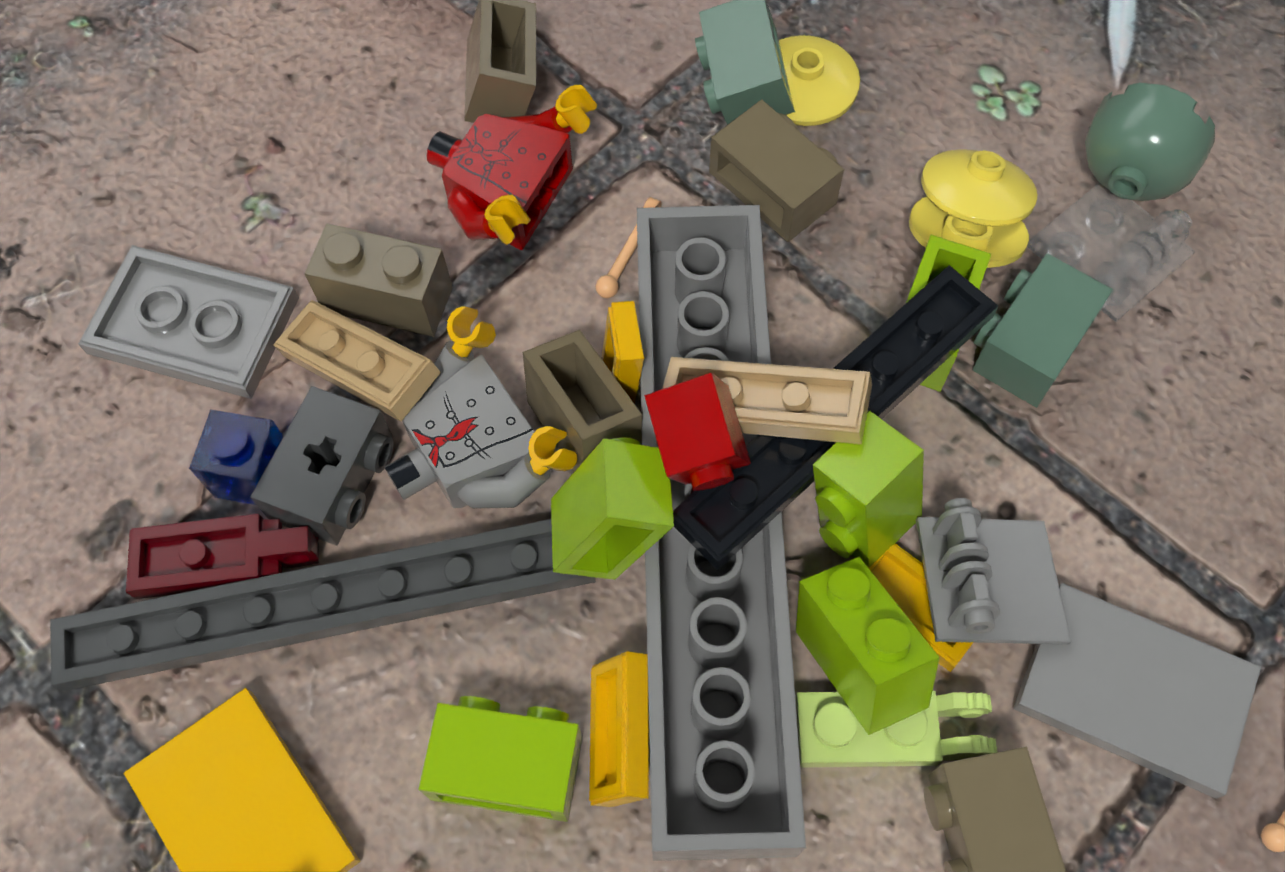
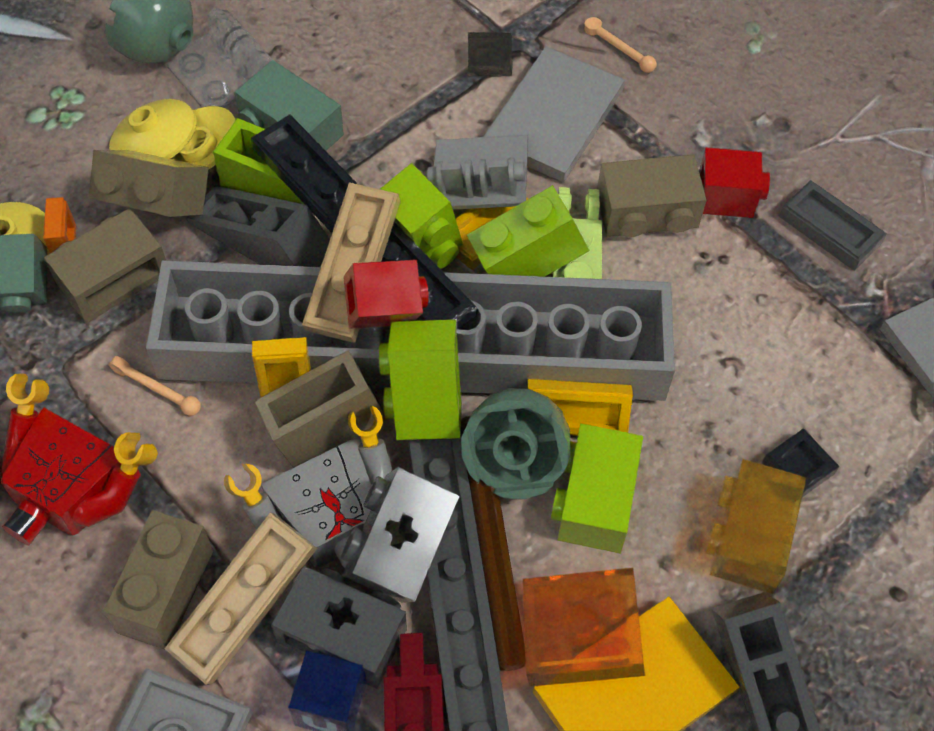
camera: 90 degrees left, 5 degrees down
none -> orange tile [43,197,76,253]
none -> dark tan brick [88,150,209,217]
none -> dark grey slope [186,185,330,267]
none -> brick [341,467,459,603]
none -> sand green cylinder [461,388,570,499]
none -> reddish brown axle [461,416,527,671]
none -> clear smoke tile [467,32,513,76]
none -> clear orange plate [523,567,645,687]

